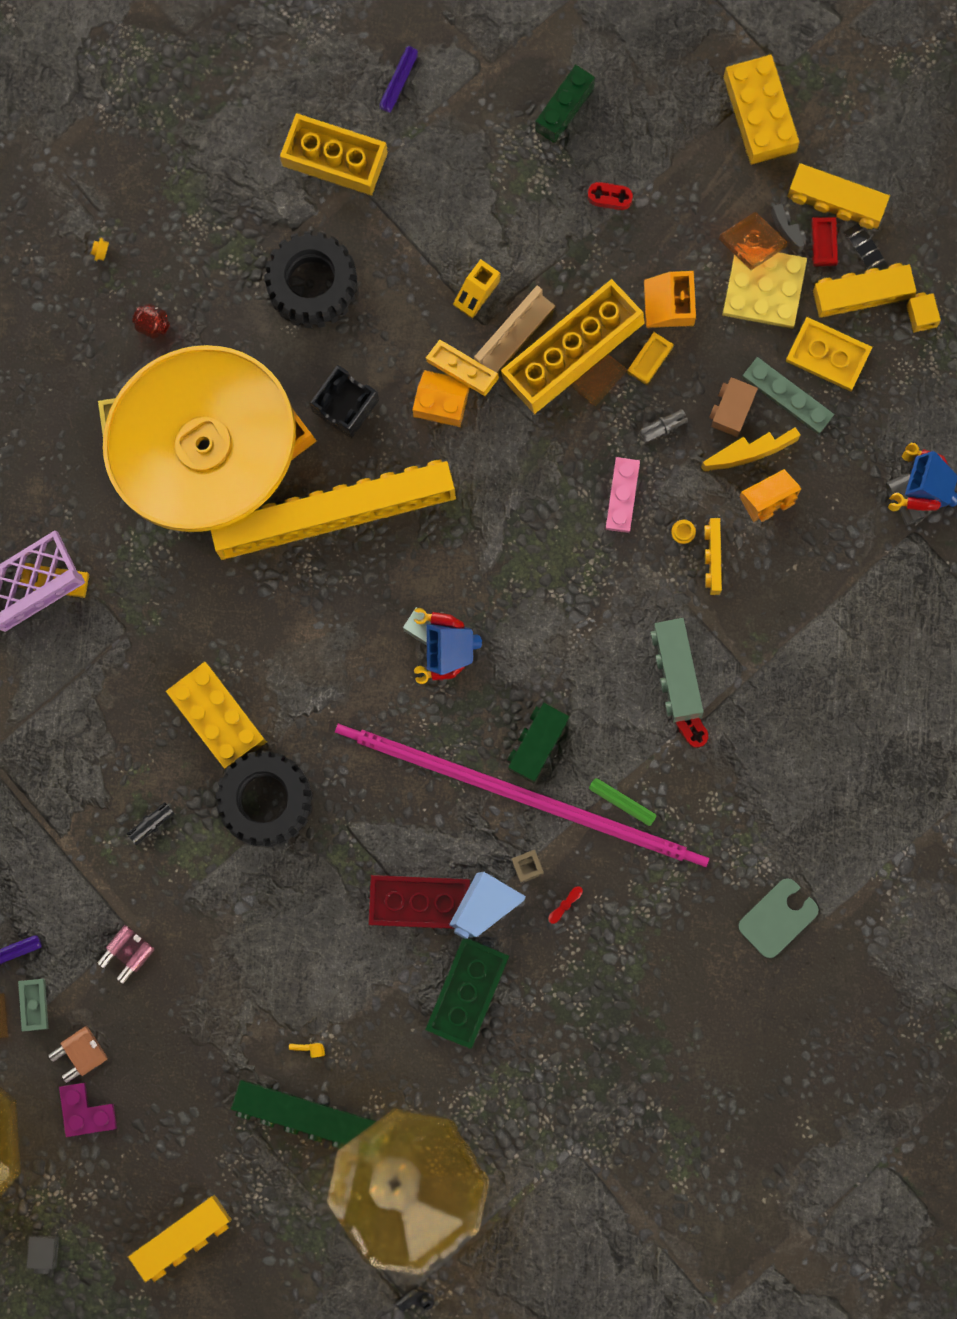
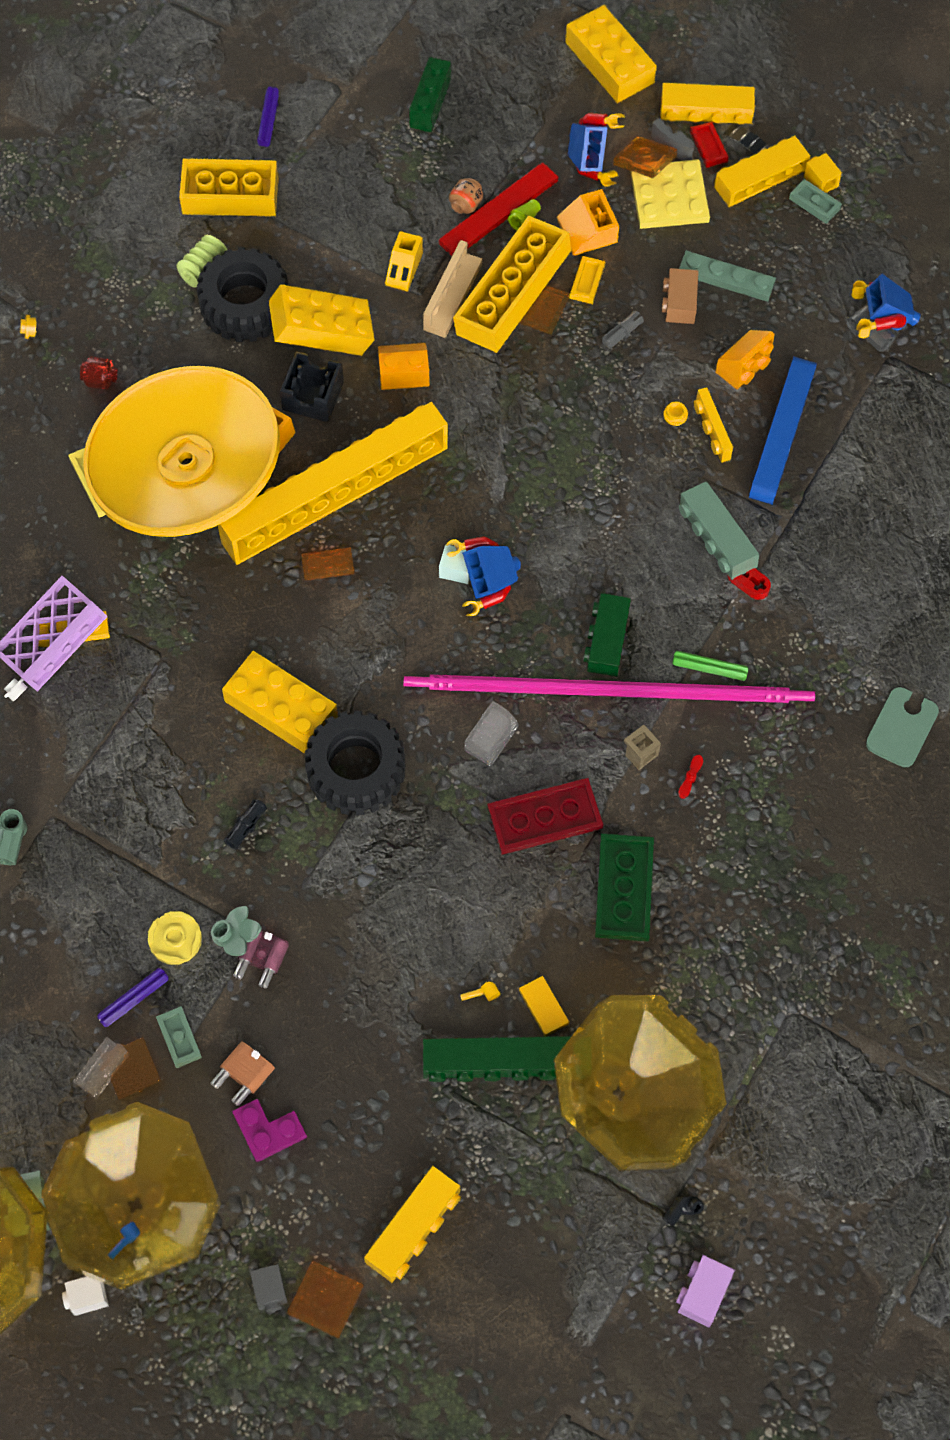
camera: 25 degrees left, 15 degrees down
yellow plate [426,340,499,396] -> none
light blue slope [449,872,526,939] -> none
red beam [588,182,633,210] -> none
bright pink plate [606,457,640,533] -> none
yellow slope [701,427,800,471] -> none
yellow plate [785,317,872,392] -> none
none -> light yellow tile [148,911,202,965]
none -> yellowish green piece [177,235,227,287]
none -> sand green plate [211,906,262,956]
none -> yellow brick [269,284,374,356]
none -> clear orange tile [287,1260,364,1339]
none -> clear orange plate [301,547,355,580]
none -> red tile [439,162,558,256]
none -> medium nougat head [449,178,483,214]
none -> clear brick [465,701,519,766]
none -> lime cone [508,199,541,231]
none -> yellow tile [519,976,569,1037]
none -> blue torso [568,113,625,187]
none -> blue beam [749,357,817,505]
none -> sand green plate [789,179,842,224]

